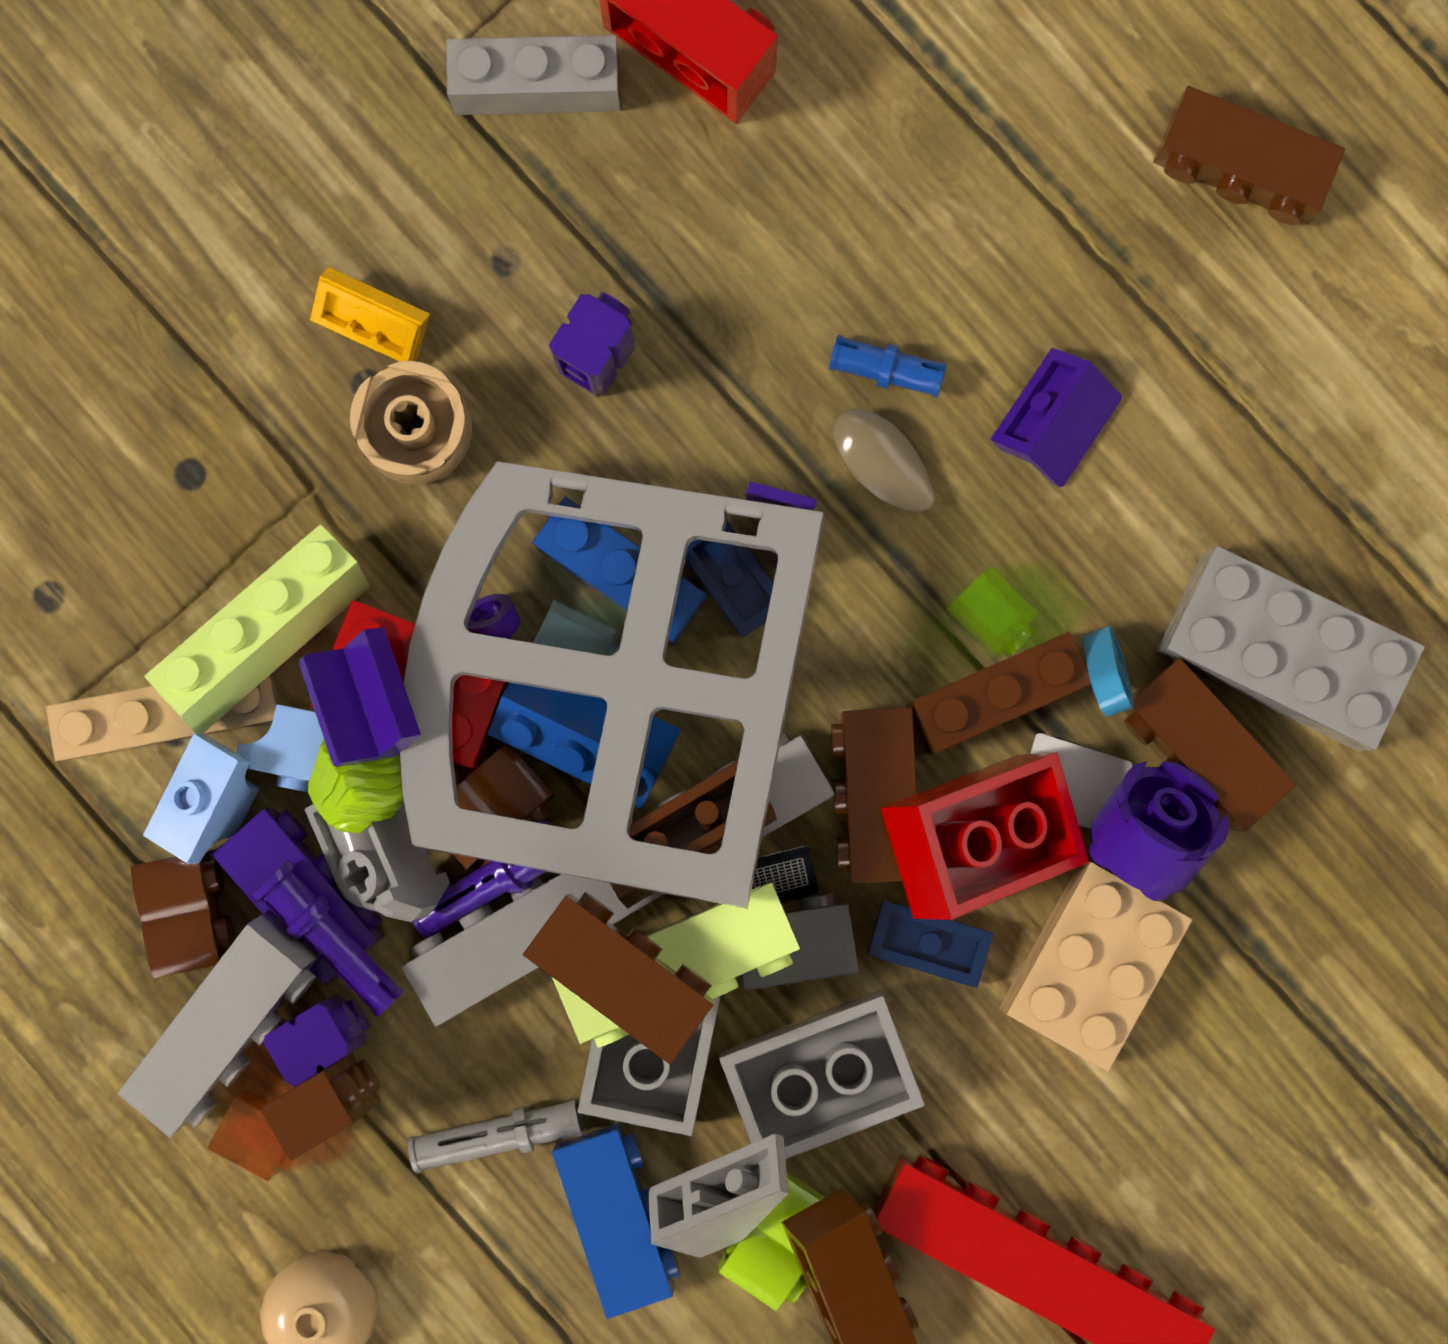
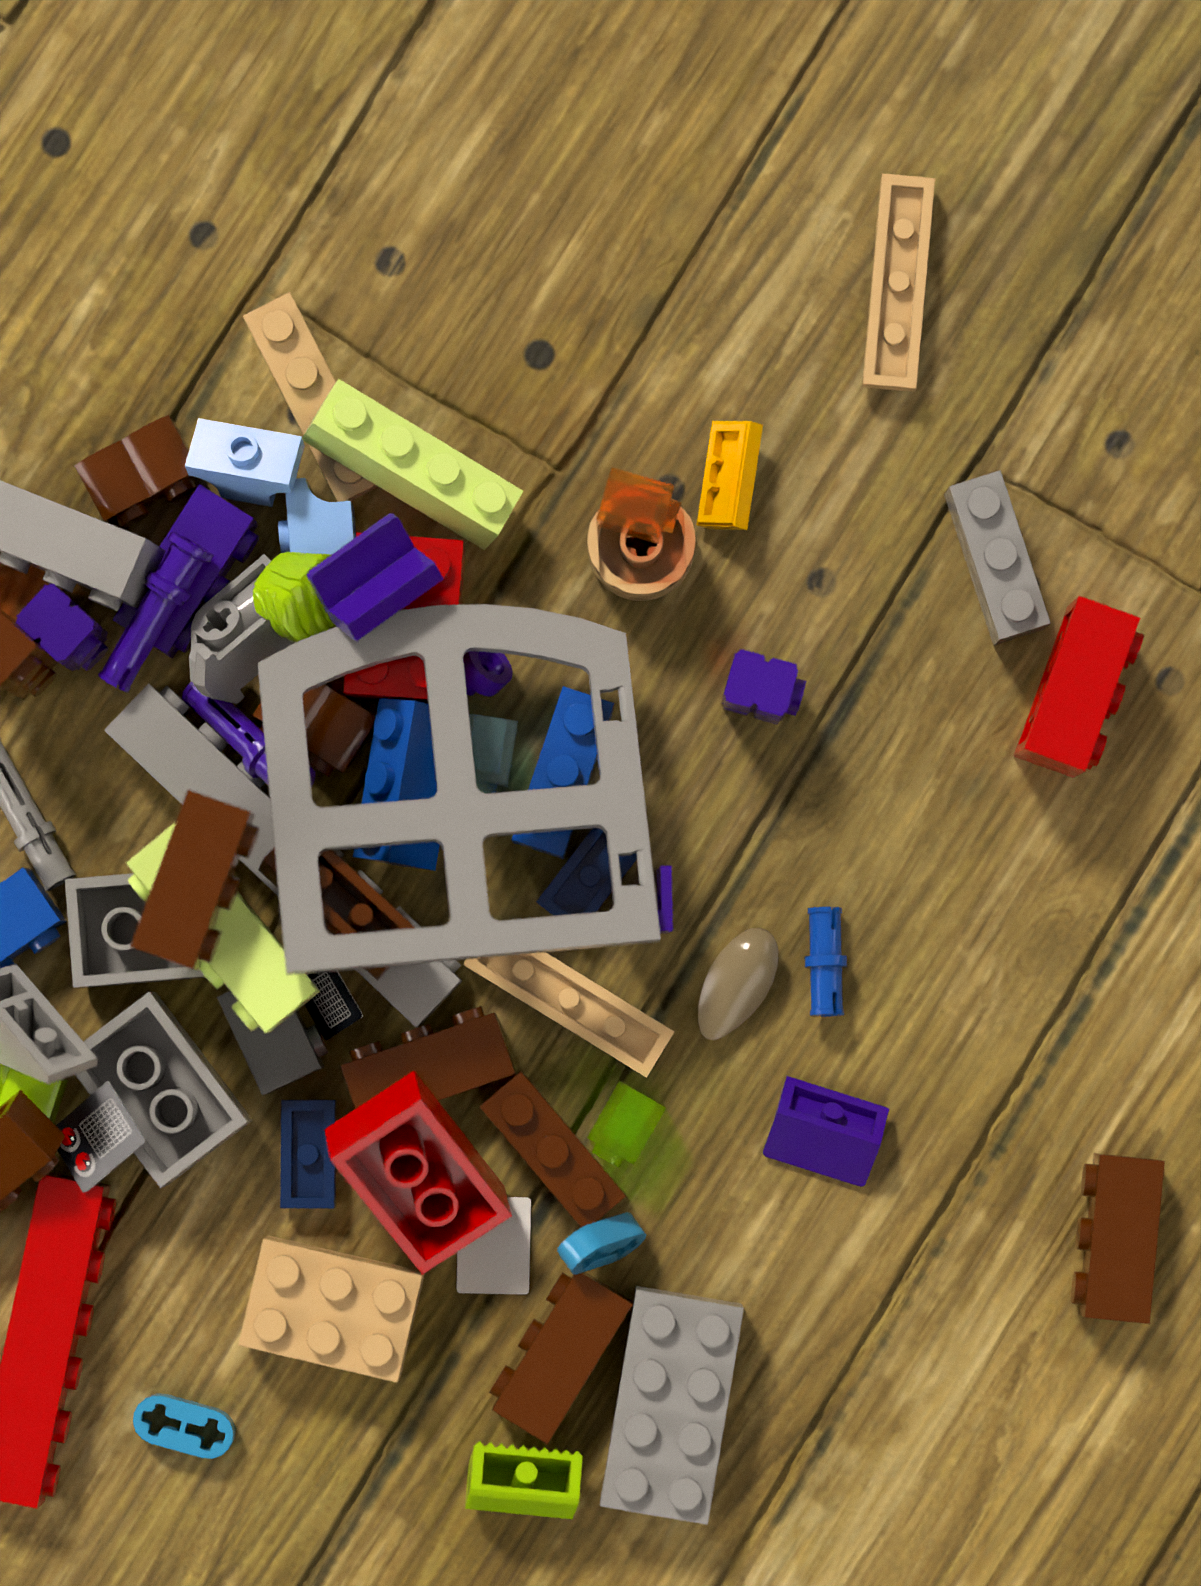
camera: 75 degrees right, 0 degrees up
dark purple brick [1089,761,1229,901] -> none
none -> sticker [56,1082,145,1193]
none -> dark azure beam [133,1393,236,1459]
none -> tan plate [463,952,674,1078]
none -> lime brick [465,1441,583,1519]
none -> clear orange brick [596,467,682,544]
none -> tan plate [862,173,935,392]

